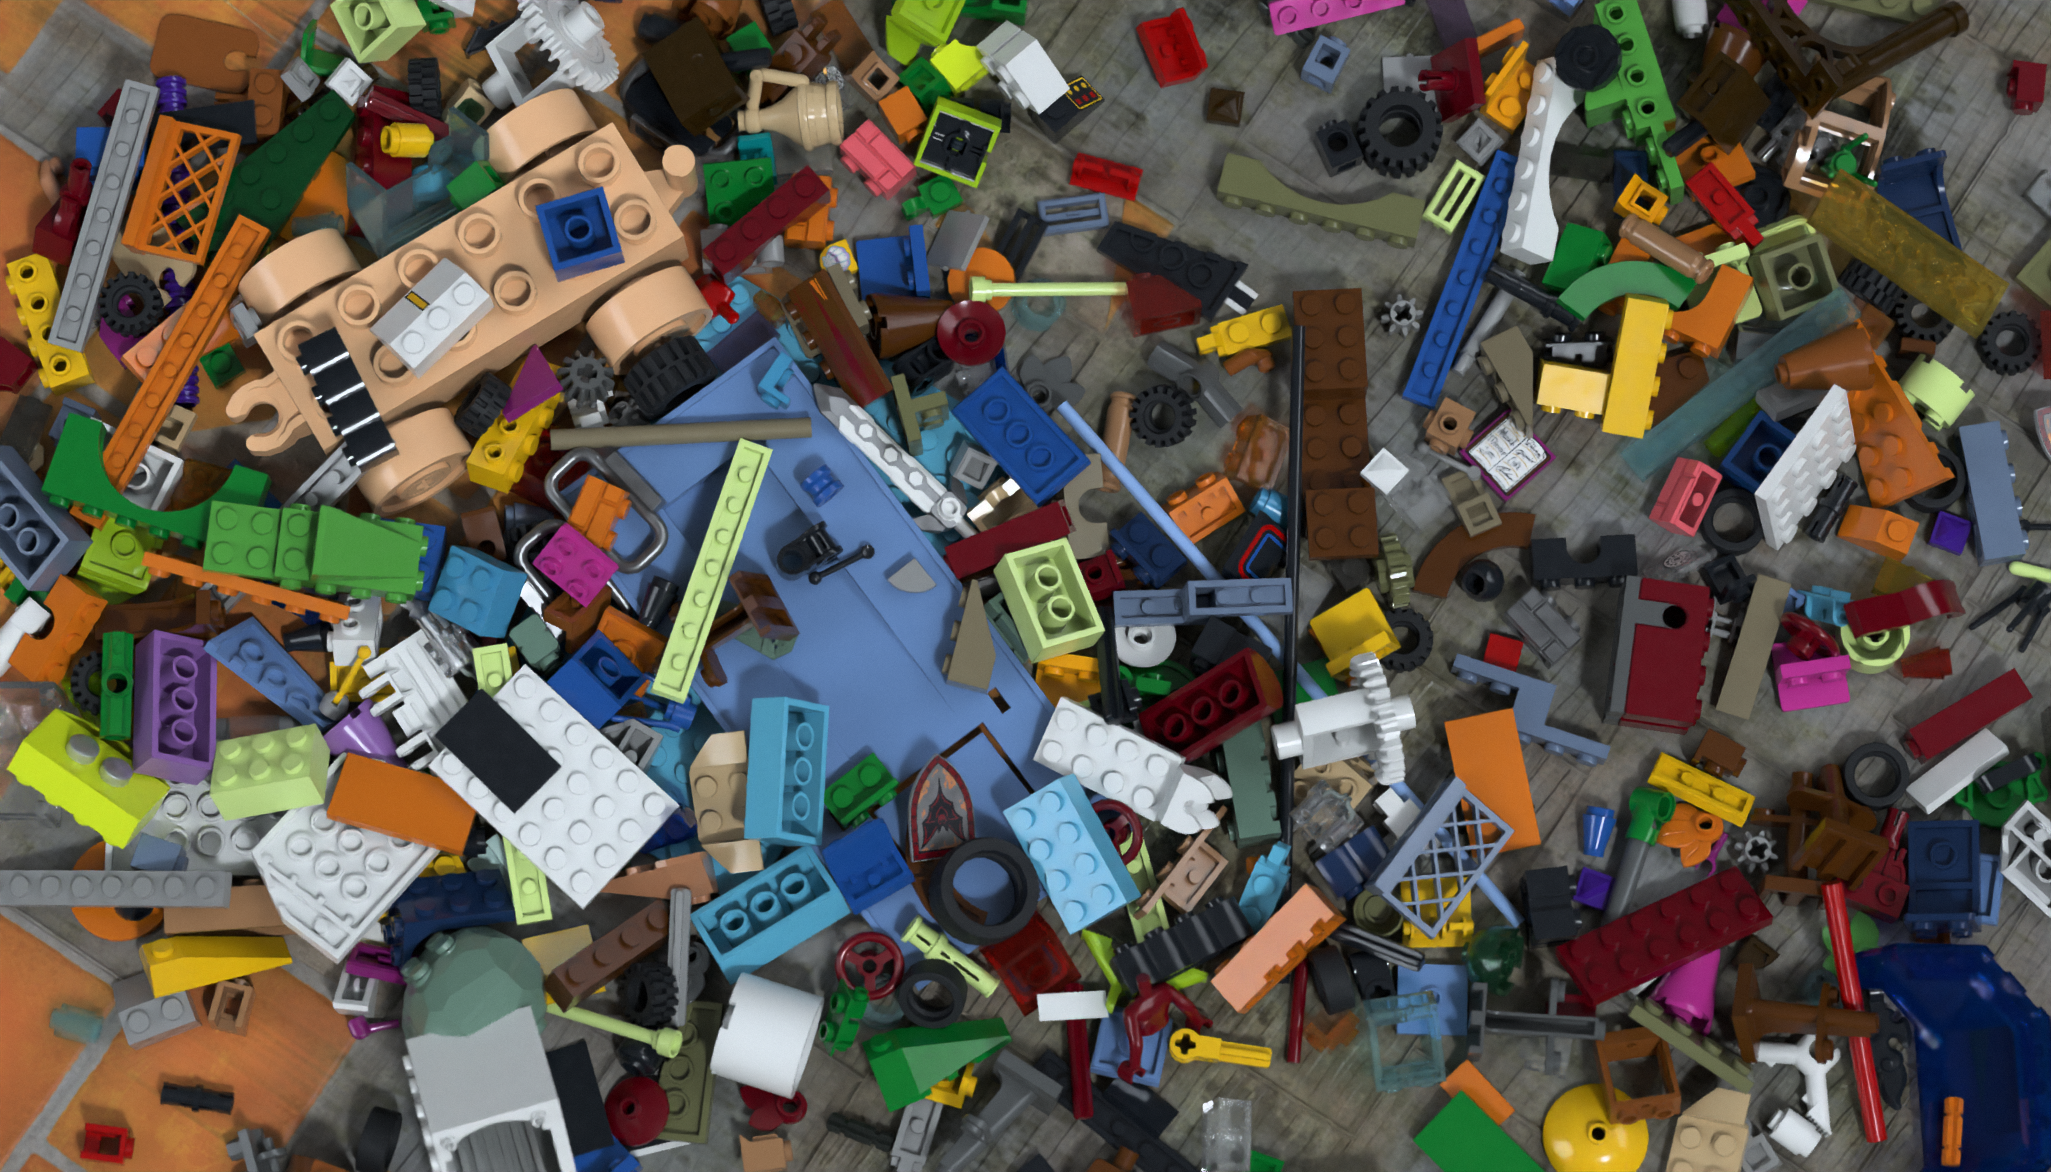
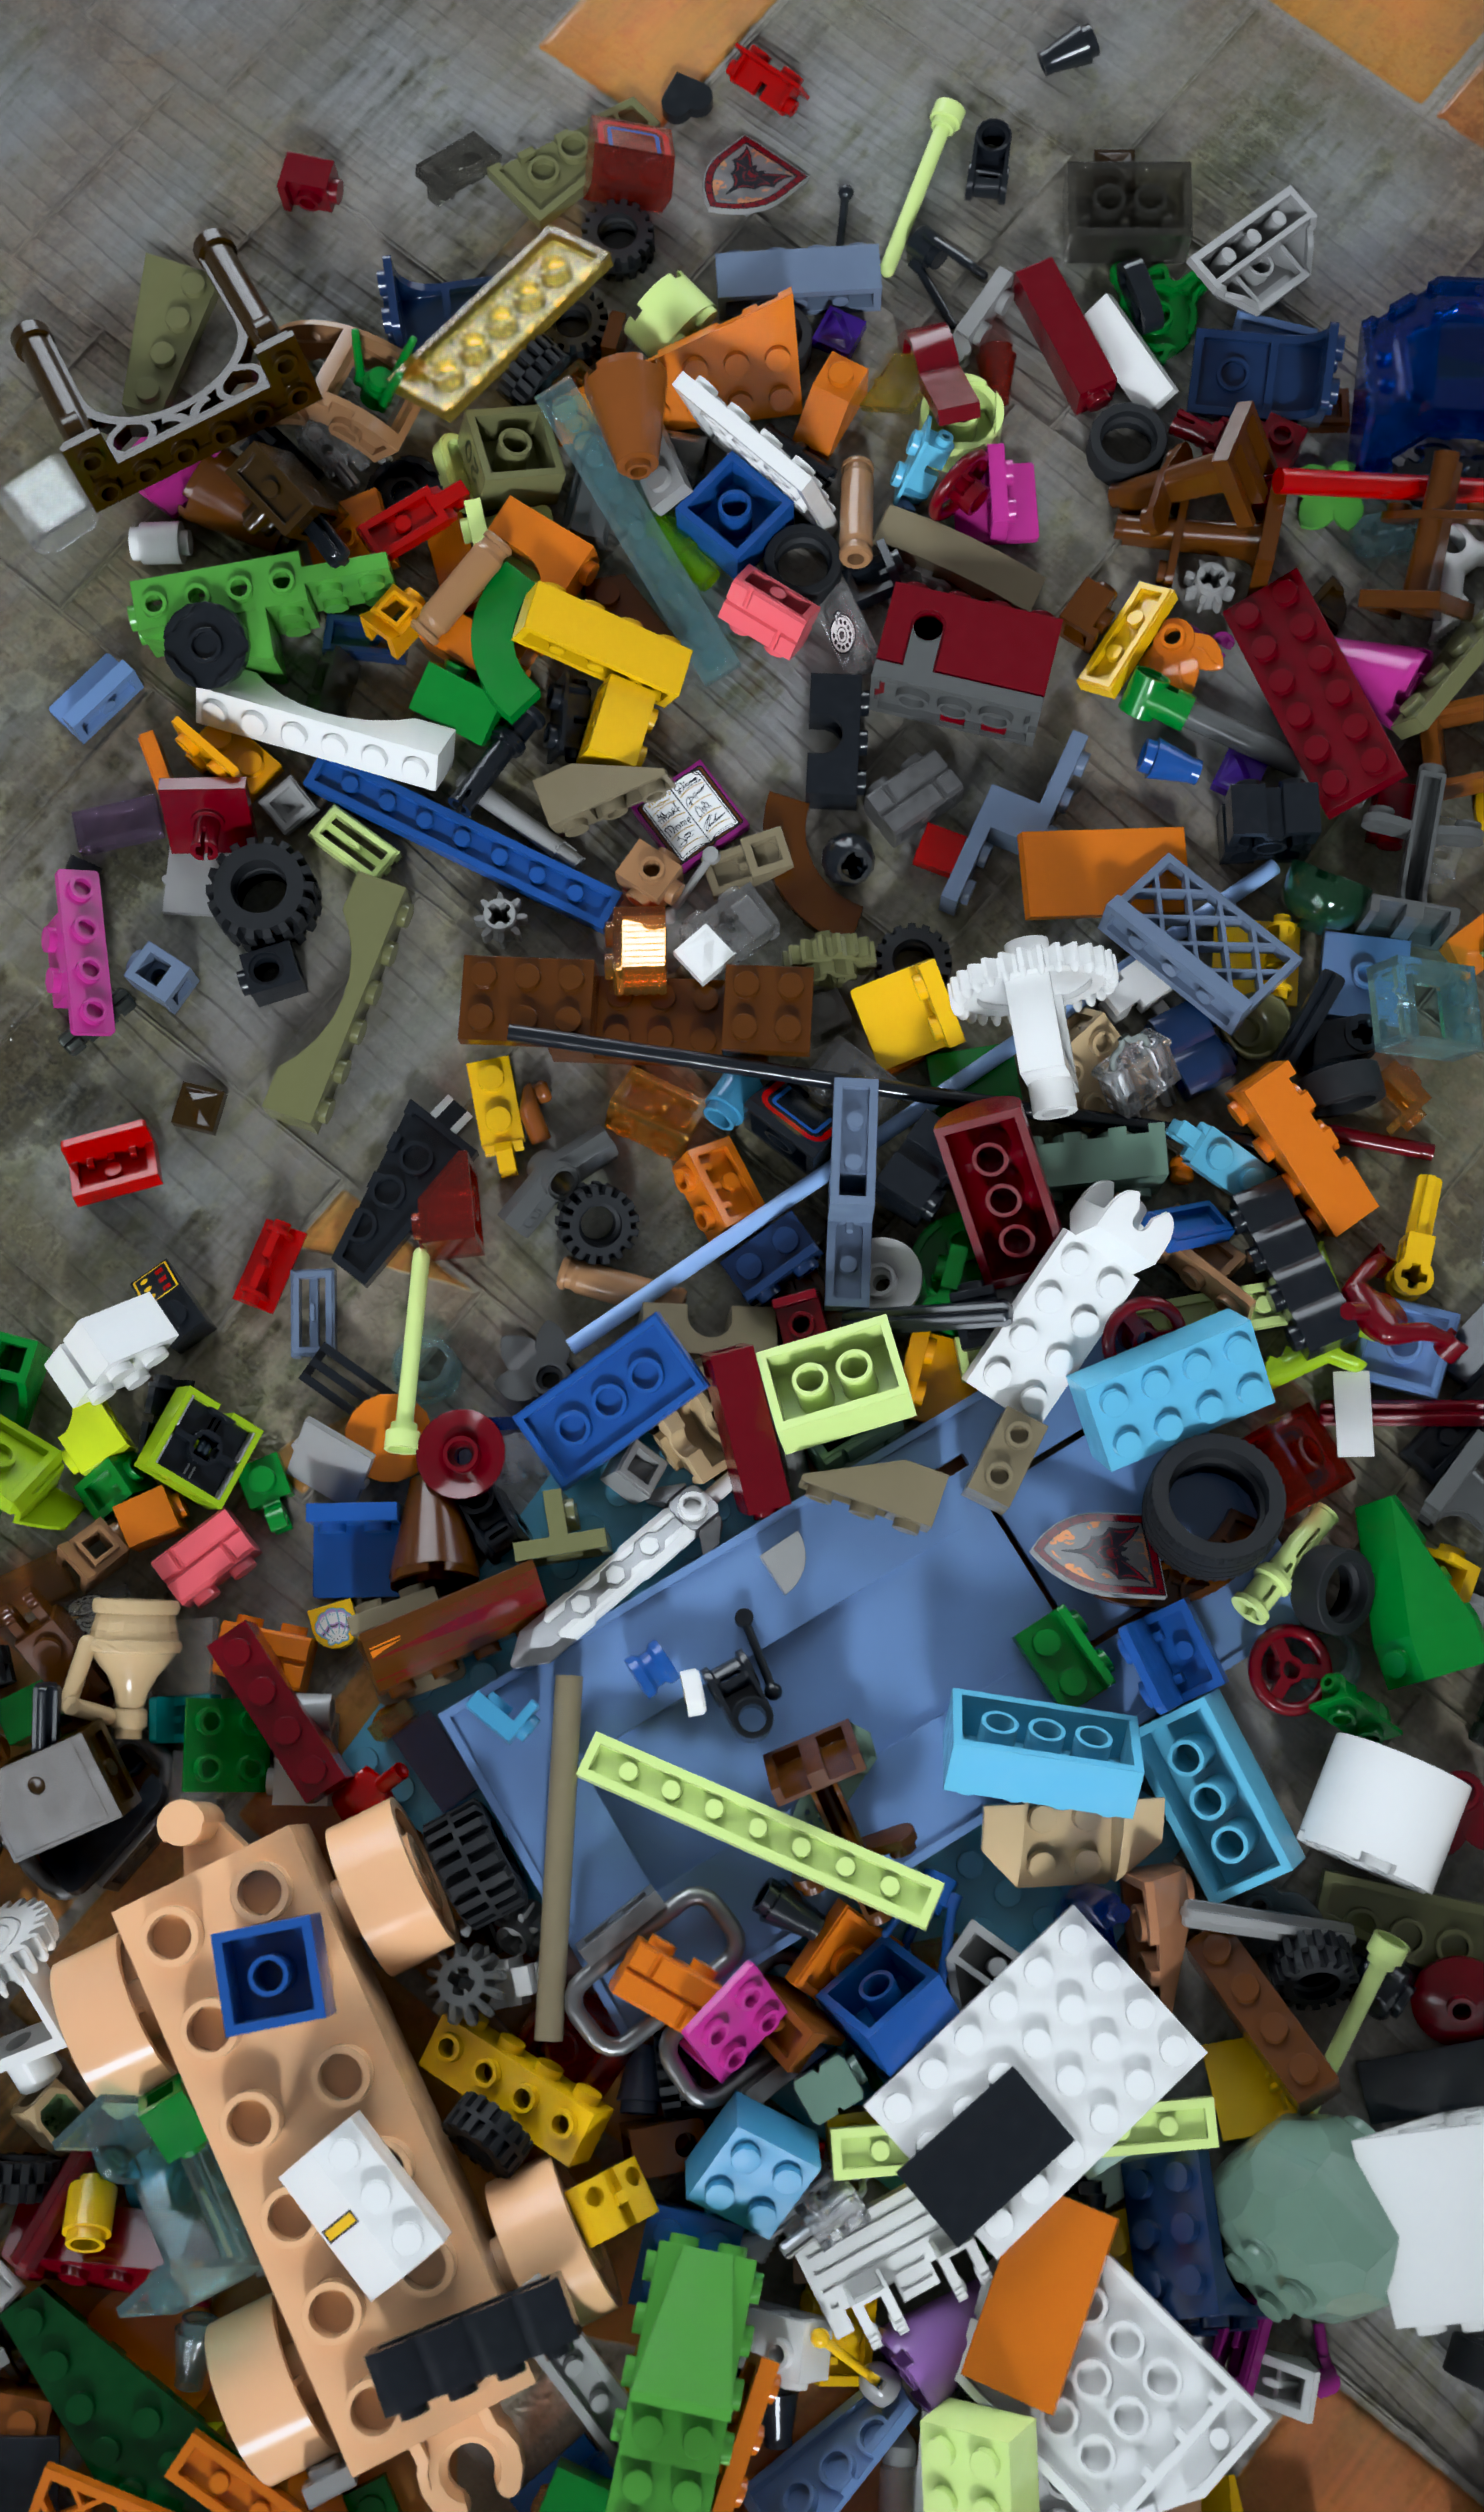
camera: 80 degrees left, 0 degrees up
magenta tile [502,344,564,423] -> none
none -> yellow piece [563,2155,659,2249]
none -> clear orange brick [604,906,667,997]
none -> white tile [680,1668,707,1717]
none -> medium nougat axle [839,455,874,569]
none -> light grey hinge [952,265,1014,373]
none -> dark tan brick [961,1406,1049,1515]
none -> blue tile [1141,1200,1235,1254]

